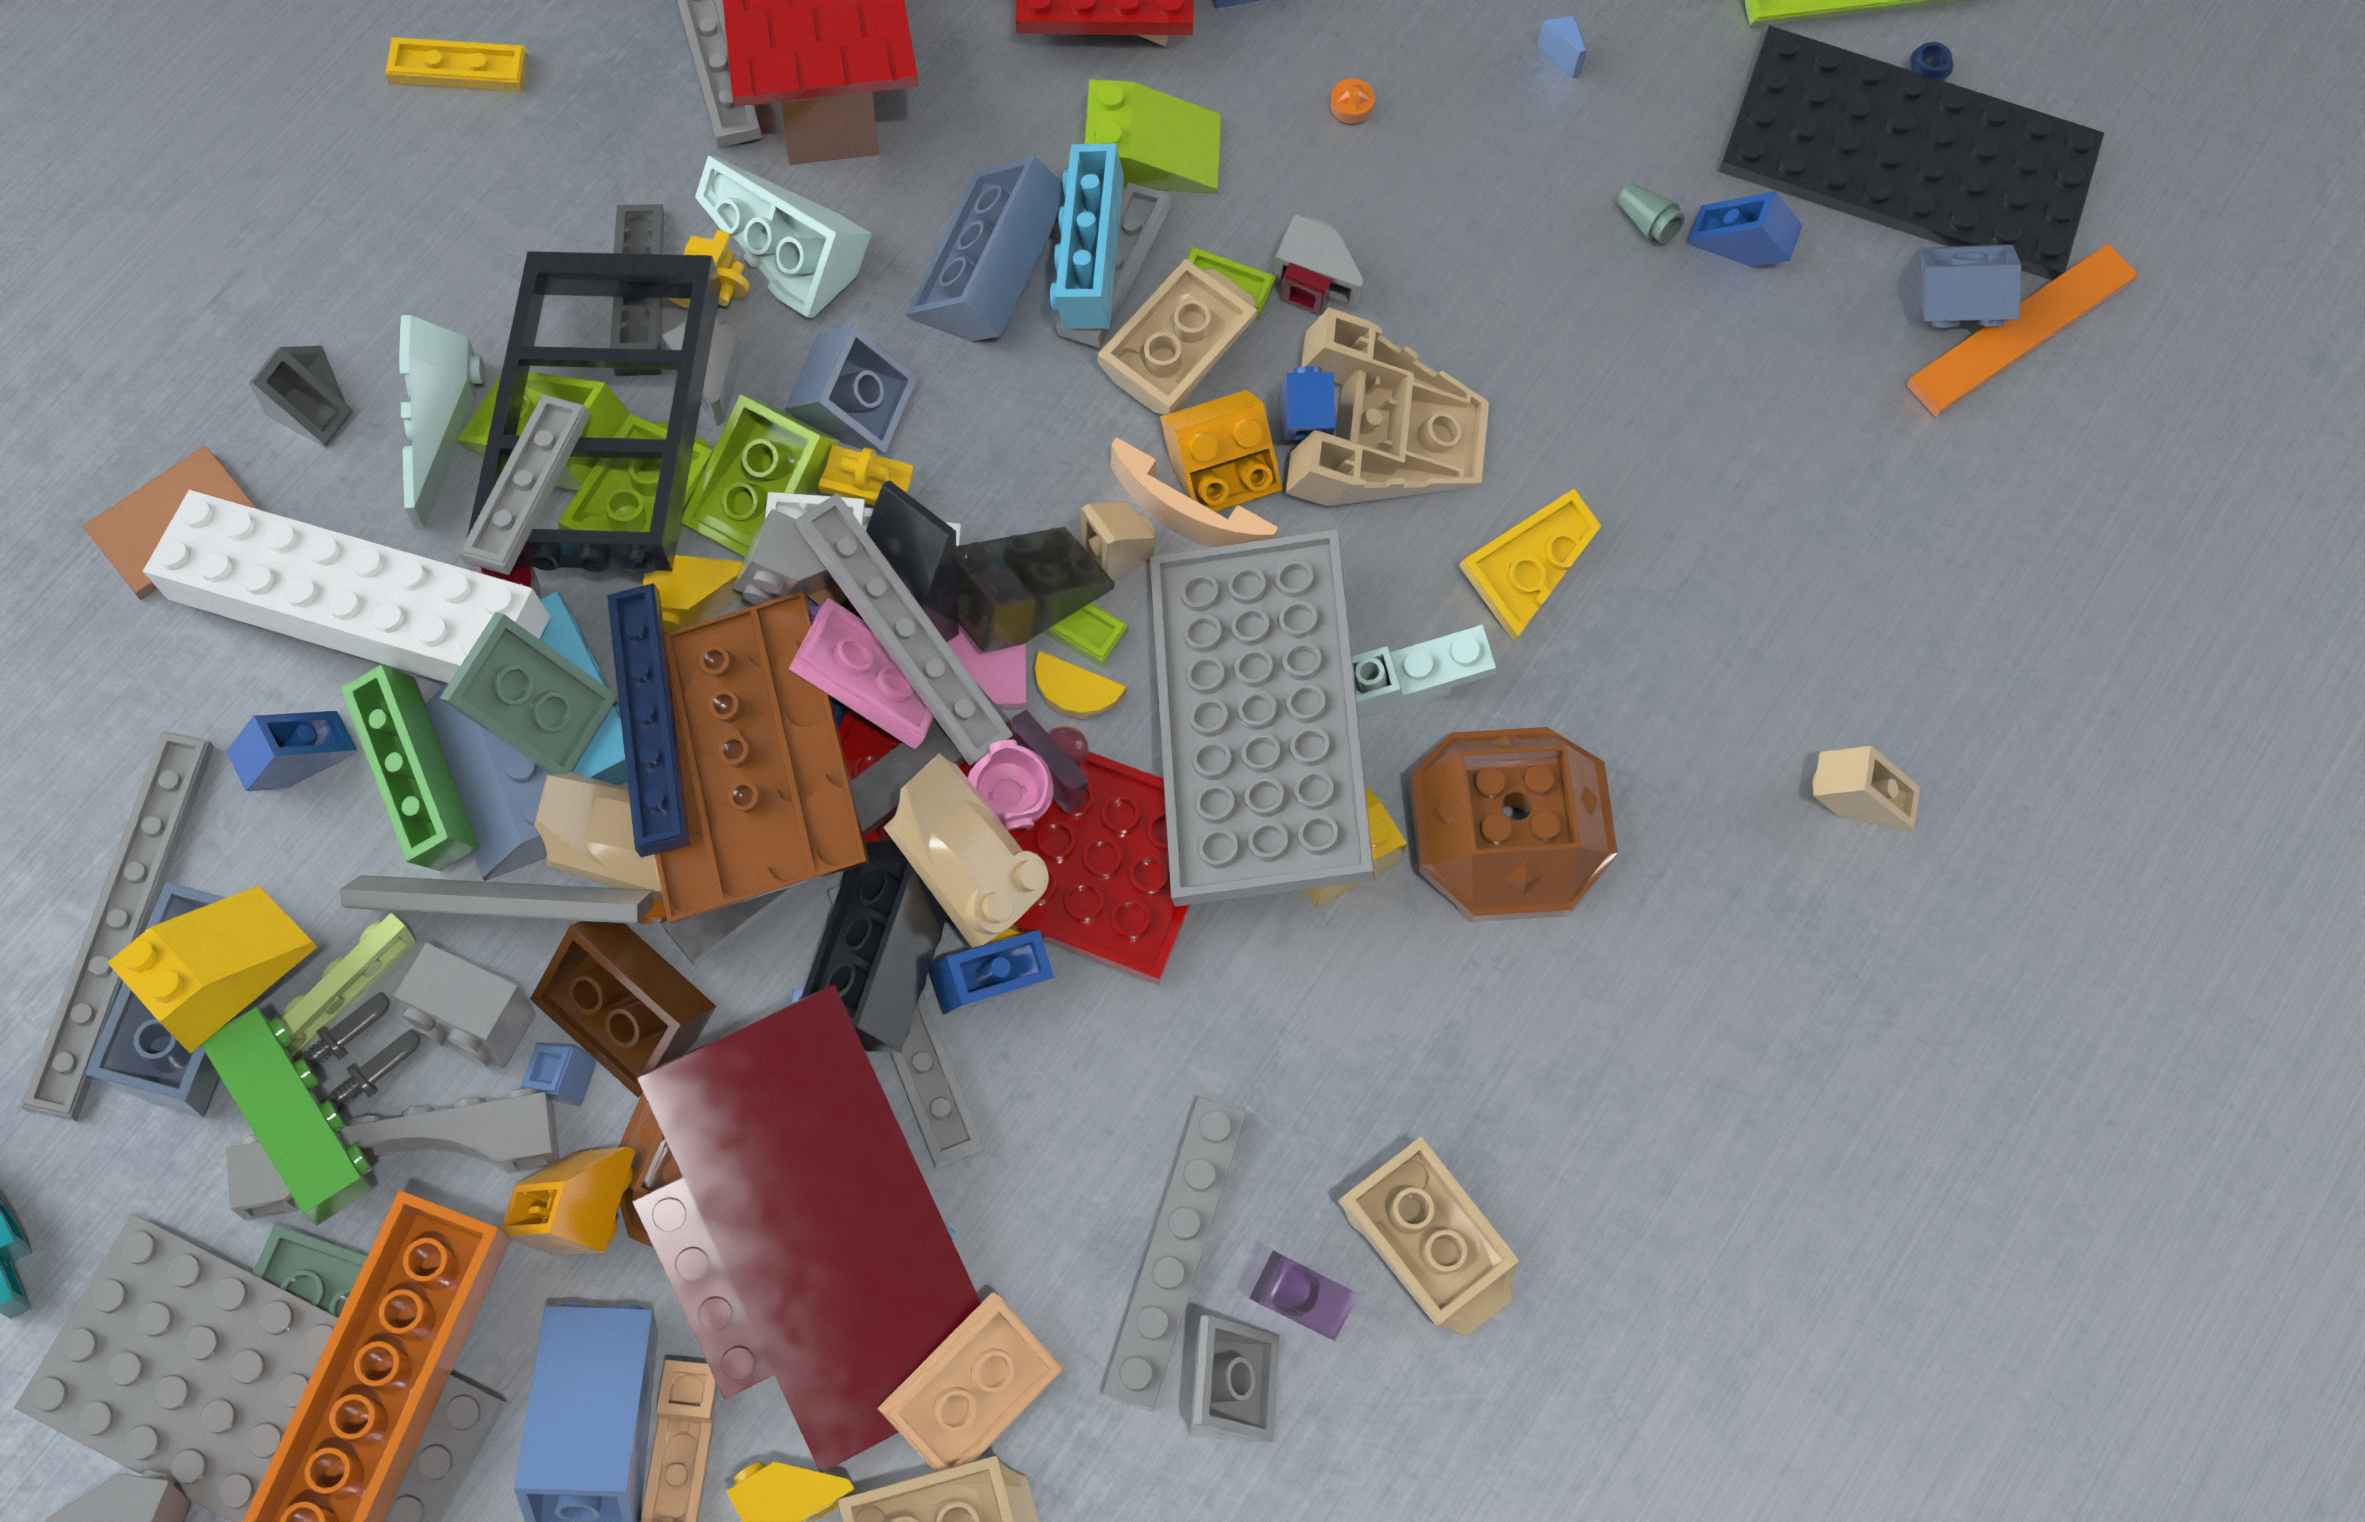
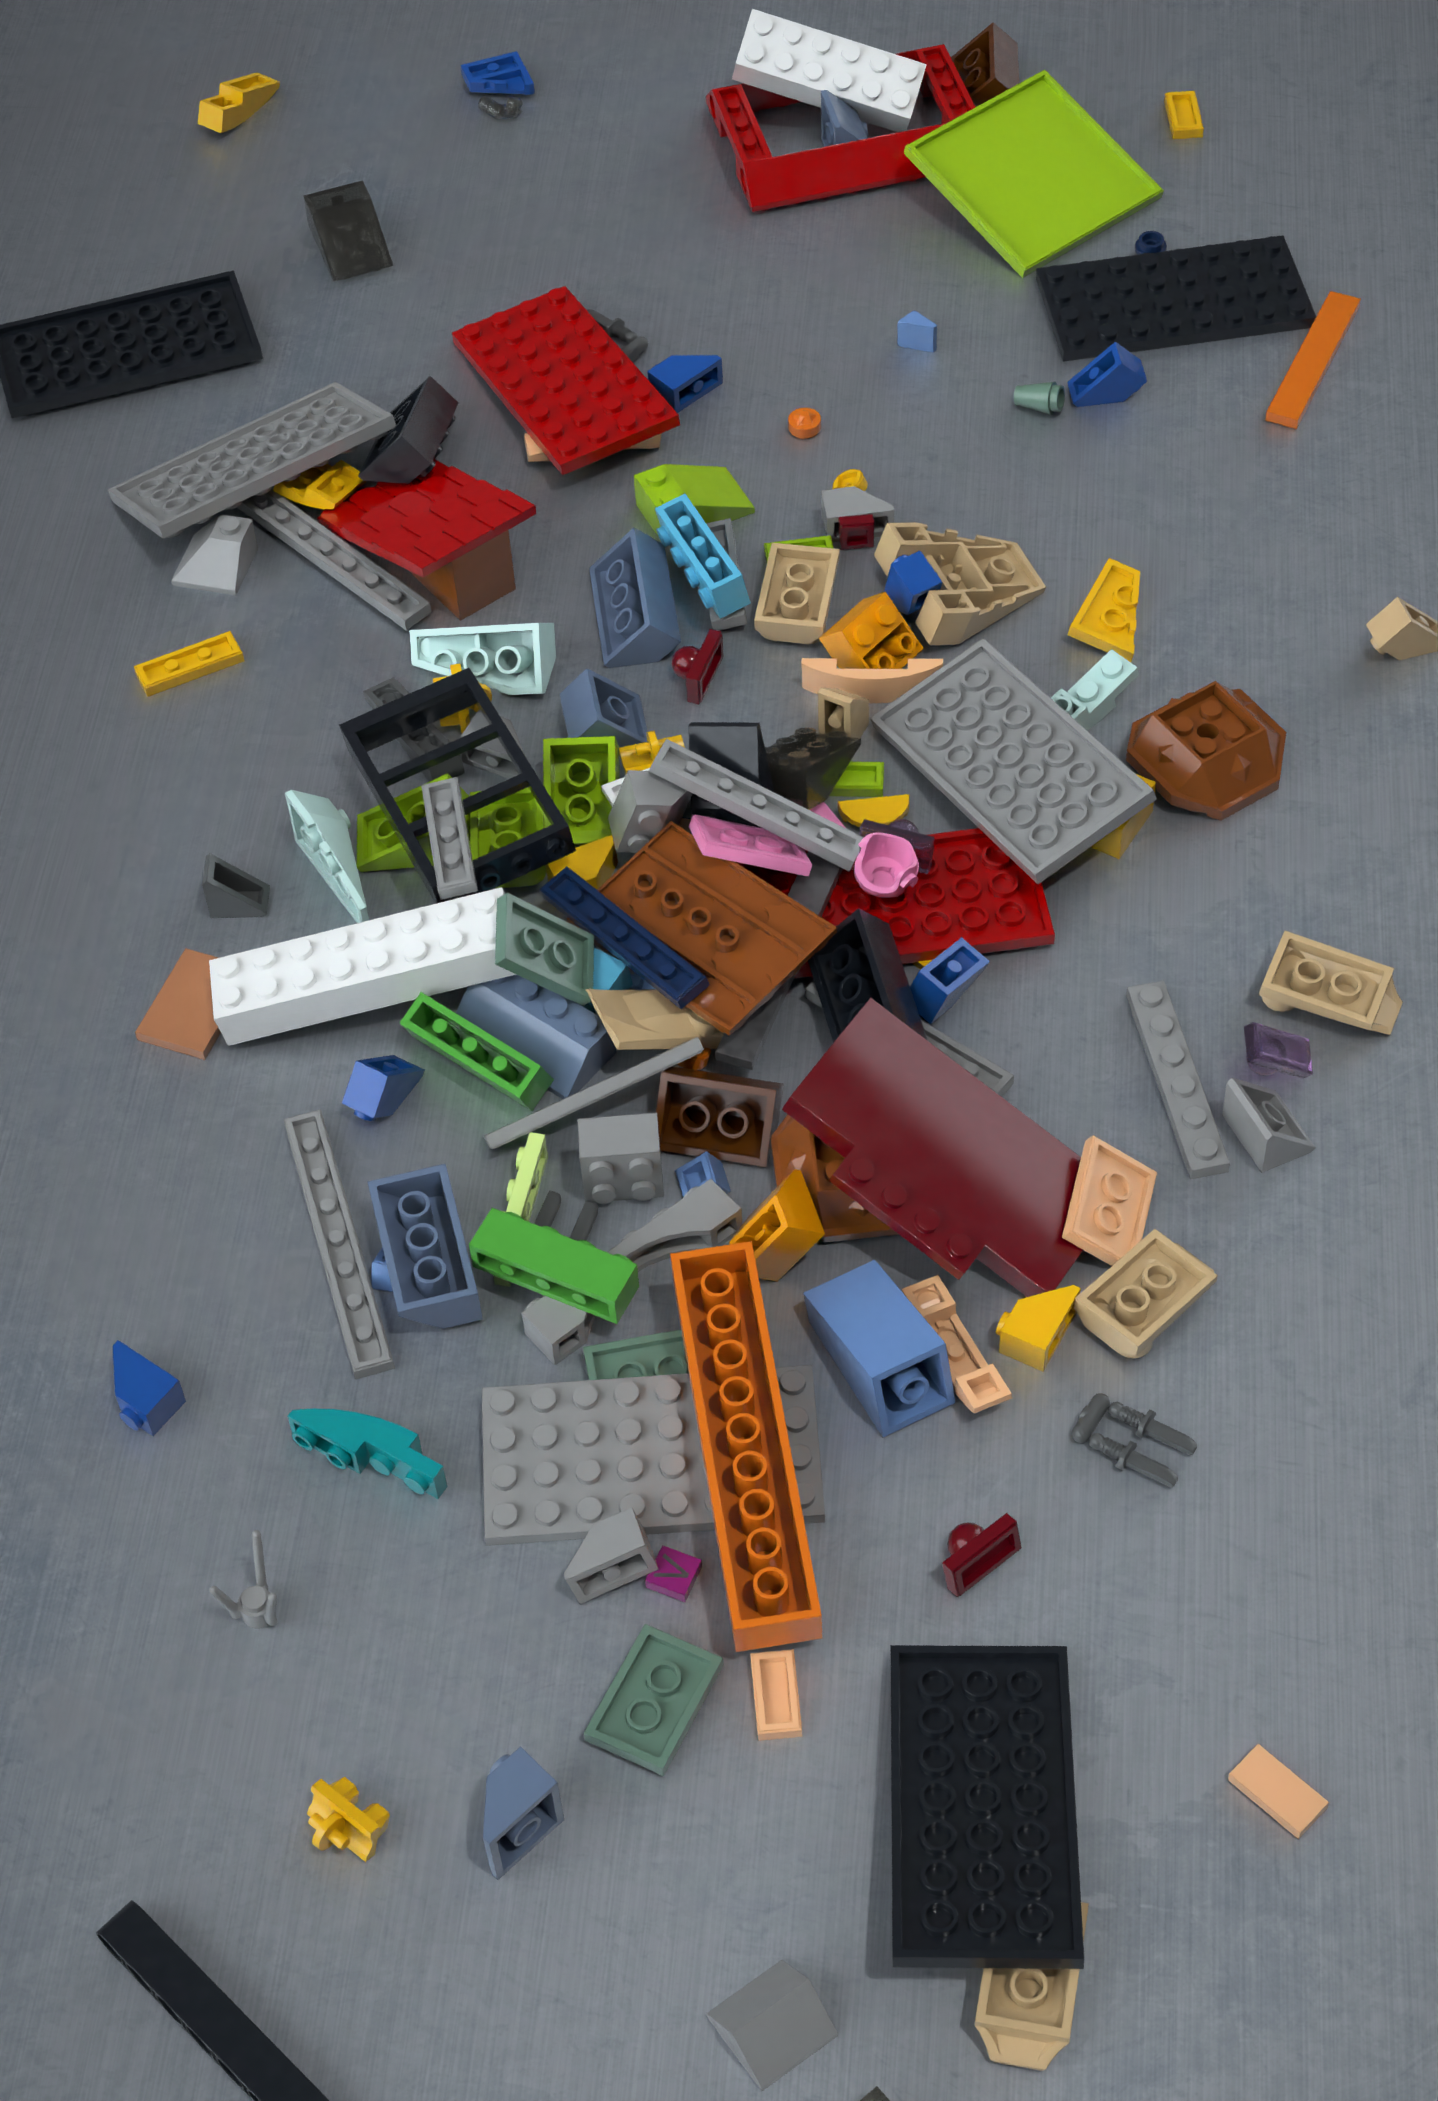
camera: 20 degrees left, 15 degrees down
yellow slope [107,885,317,1053] -> none
tan slope [884,753,1049,948] -> none
sand blue slope [1920,245,2021,328] -> none
none -> dark red tile [671,629,724,705]
none -> yellow tile [832,469,868,491]

